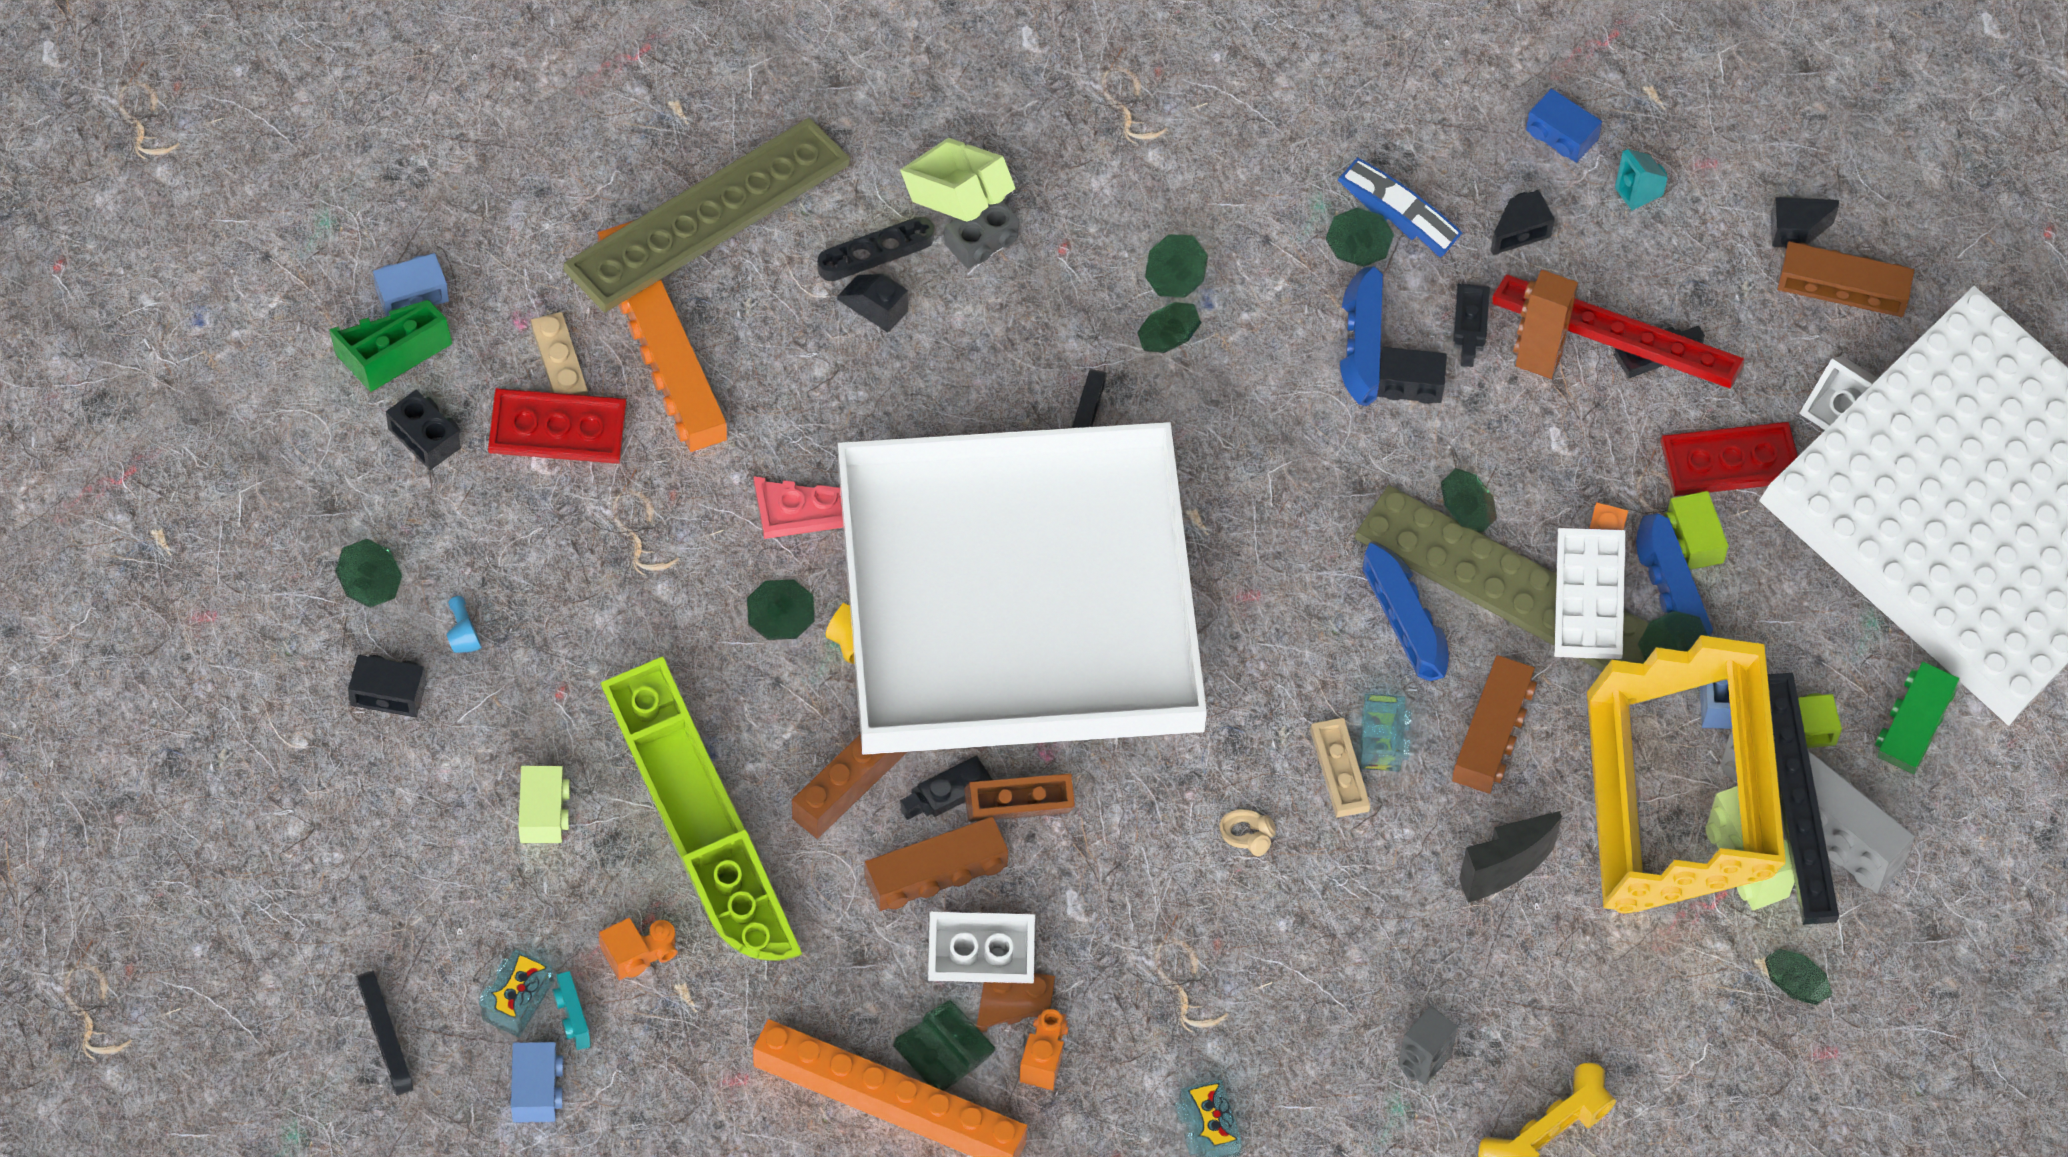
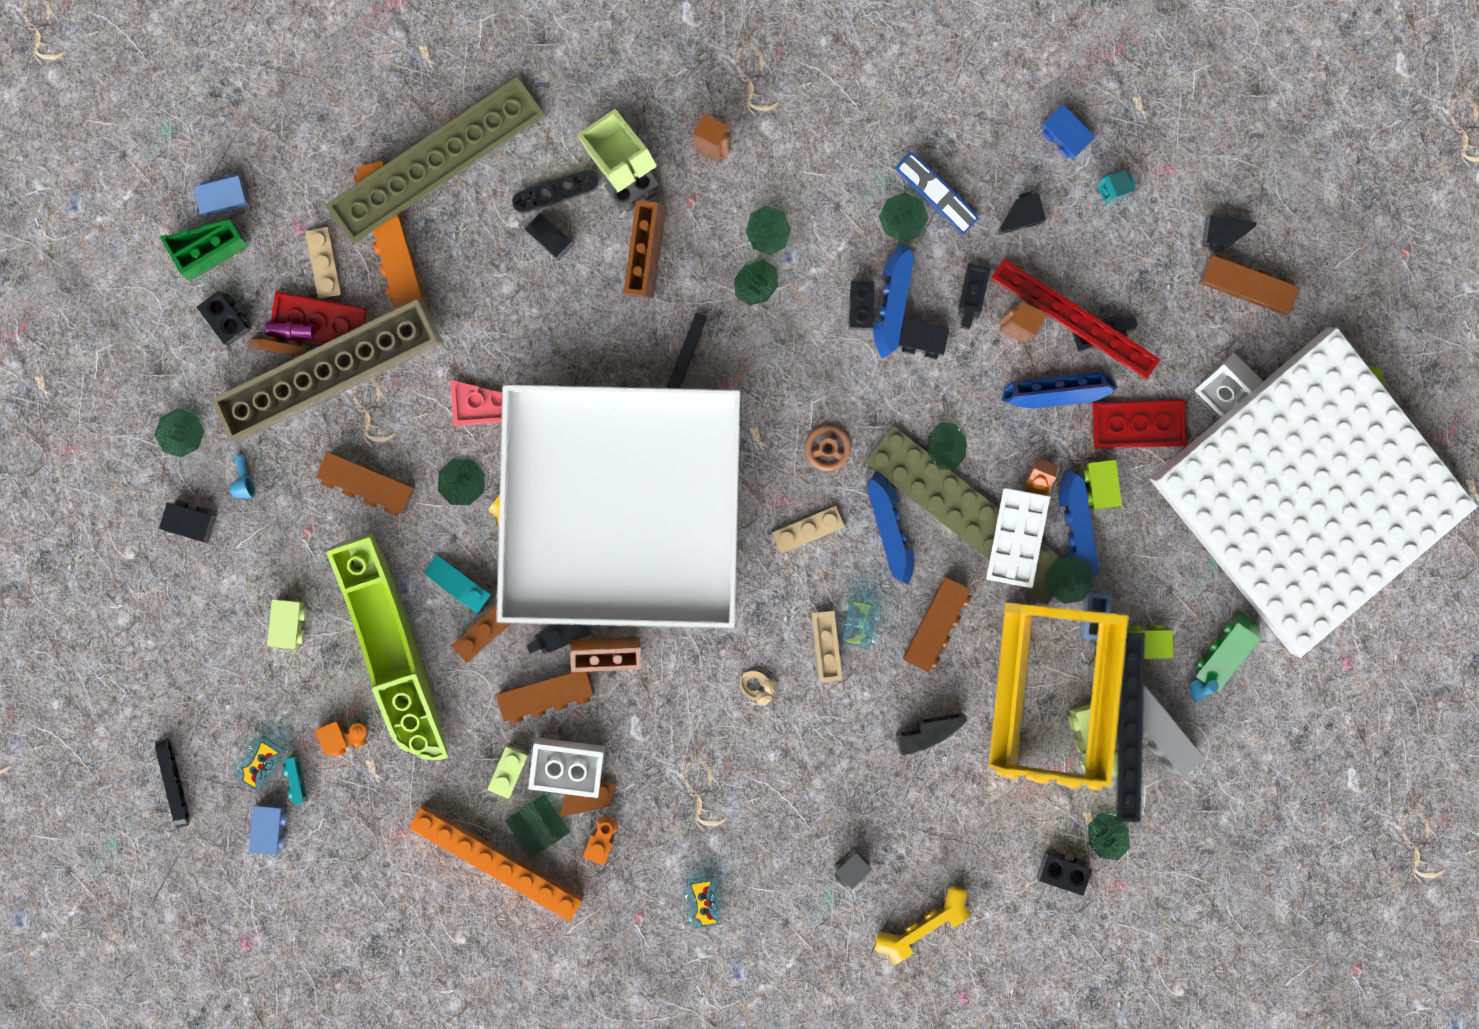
camera: 15 degrees right, 30 degrees up
none -> dark tan brick [211,299,444,442]
none -> dark orange wing [248,335,306,357]
none -> magenta pin [265,321,315,339]
none -> dark orange brick [316,452,415,516]
none -> teal slope [423,554,493,614]
none -> yellowish green brick [488,745,530,799]
none -> dark orange brick [623,201,666,299]
none -> dark orange brick [693,113,732,163]
none -> tan plate [772,506,844,554]
none -> nougat piece [805,425,851,471]
none -> black brick [849,281,875,331]
none -> blue brick [1001,371,1118,408]
none -> black brick [1036,850,1092,896]
none -> dark azure bar [1189,679,1219,703]

